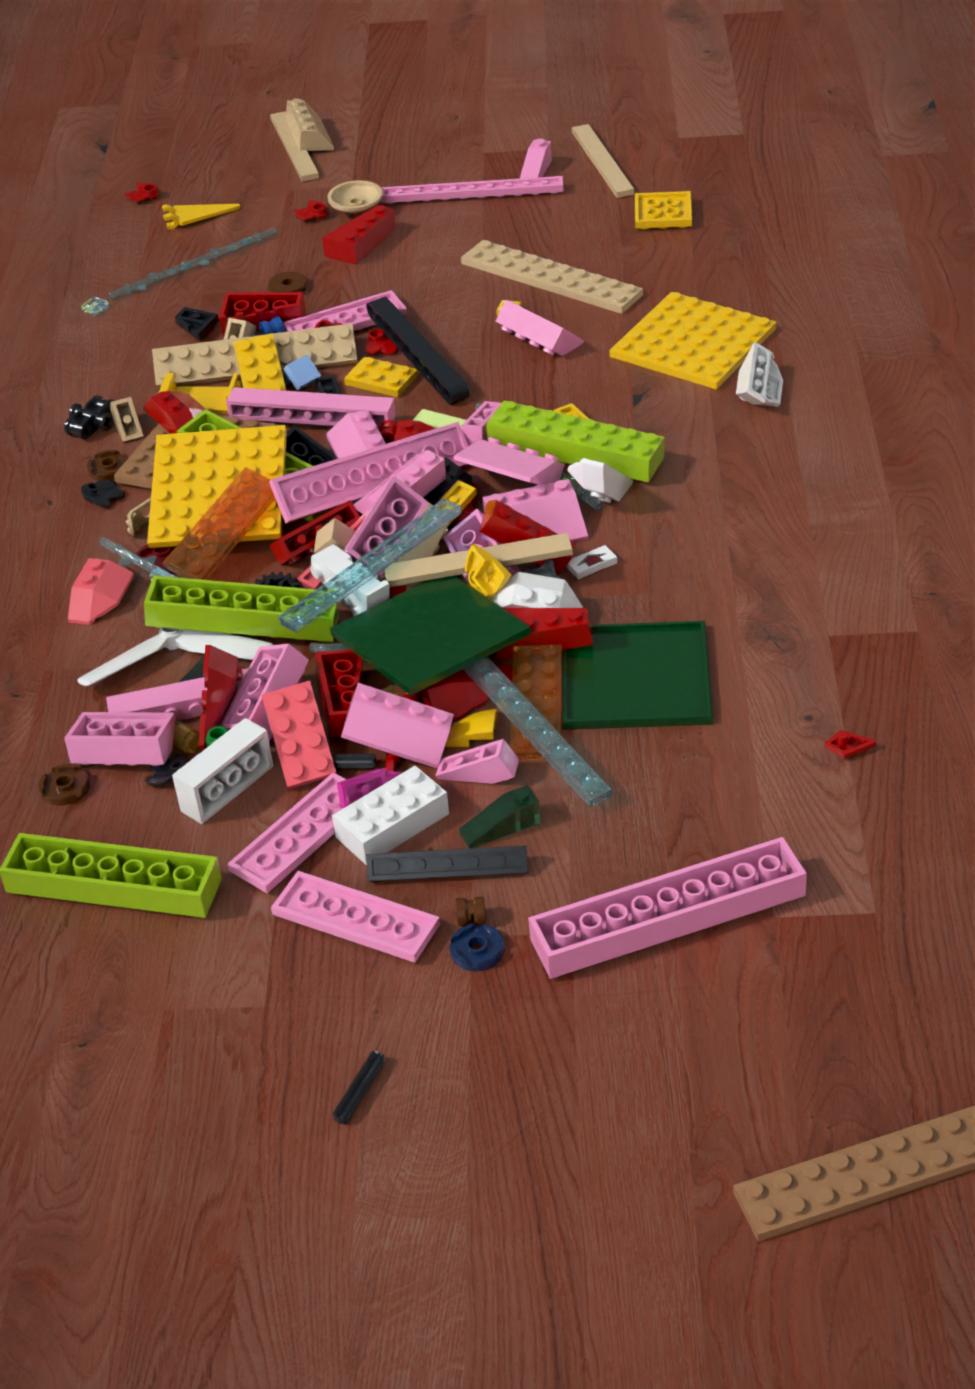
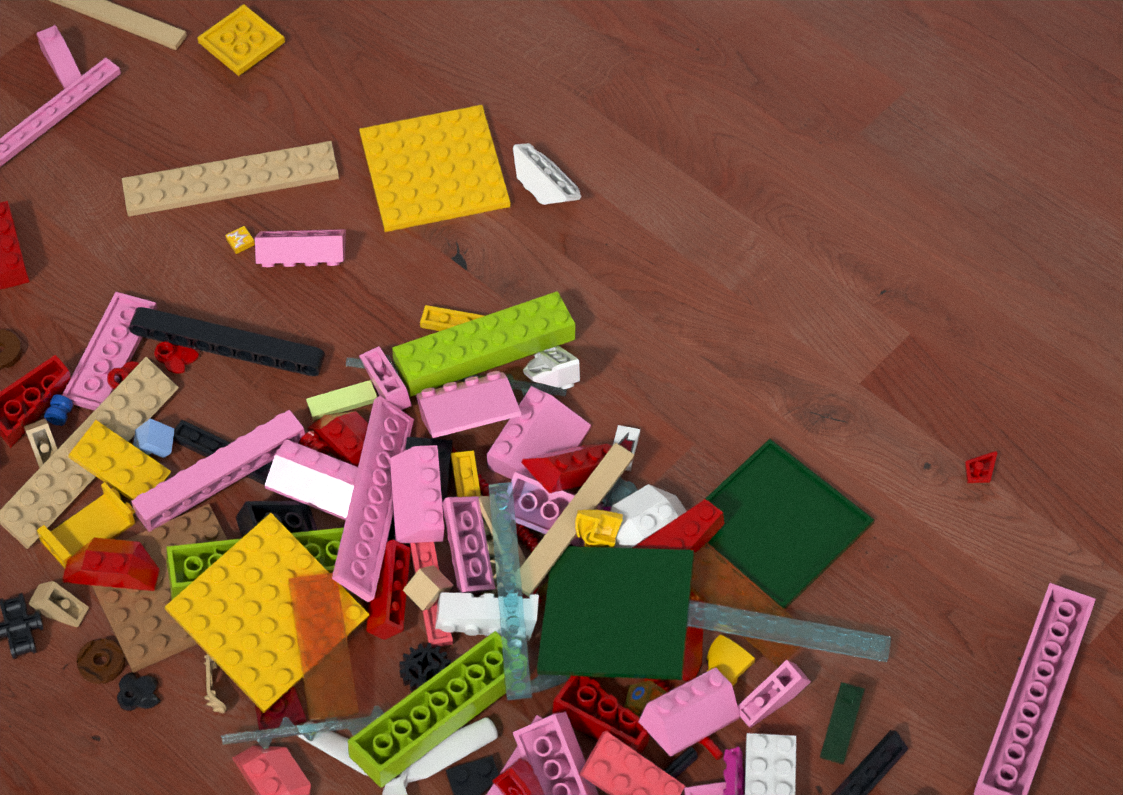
camera: 50 degrees left, 15 degrees up
yellow plate [344,357,418,398] -> none

